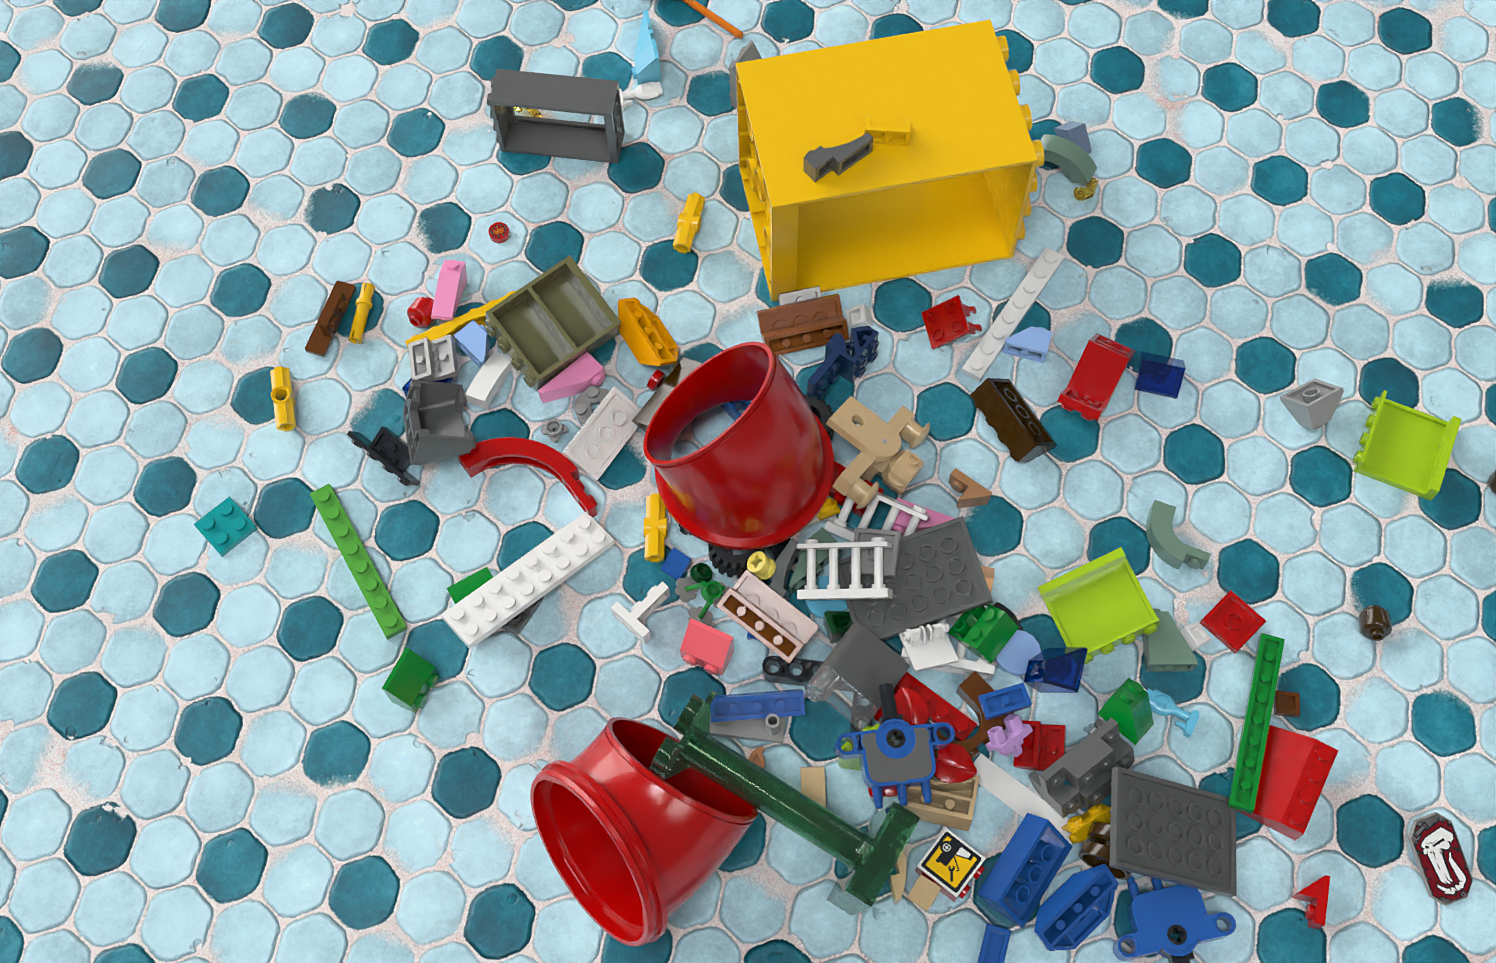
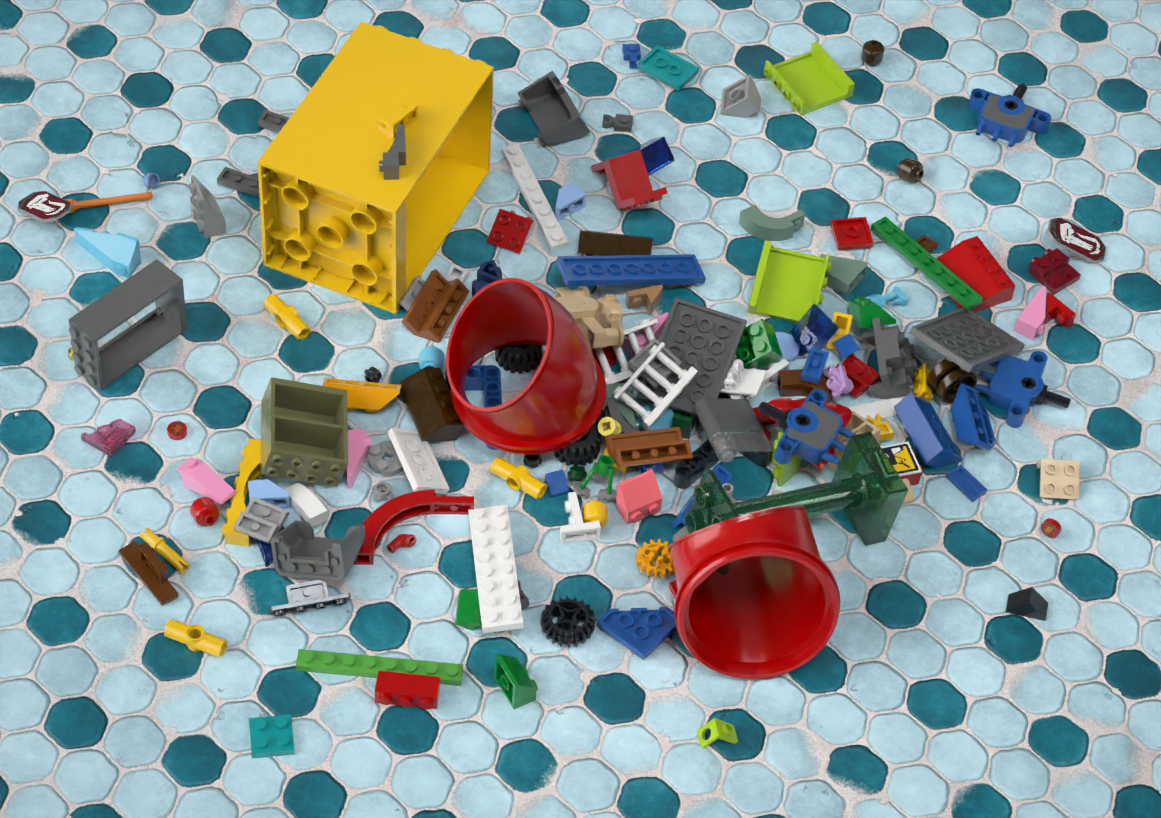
camera: 60 degrees left, 15 degrees down
red tile [647,369,665,391] -> none
none -> clear pink wing [81,419,136,457]
none -> medium blue hinge [144,173,160,188]
none -> black plate [364,367,382,383]
none -> red brick [375,670,440,709]
none -> red arm [386,534,417,553]
none -> dark grey windscreen [518,70,590,146]
none -> black gear [540,595,596,648]
none -> blue plate [556,254,706,286]
none -> yellow head [582,500,608,529]
none -> blue plate [597,607,676,660]
none -> dark grey plate [602,114,633,133]
none -> blue plate [622,43,641,68]
none -> light orange gear [636,539,674,579]
none -> teal plate [637,45,699,91]
none -> lime bracket [697,718,738,748]
none -> yellow slope [826,311,853,351]
none -> blue slope [832,333,859,359]
none -> yellow plate [866,413,894,441]
none -> bright pink slope [1014,286,1046,340]
none -> dark red plate [1029,248,1081,295]

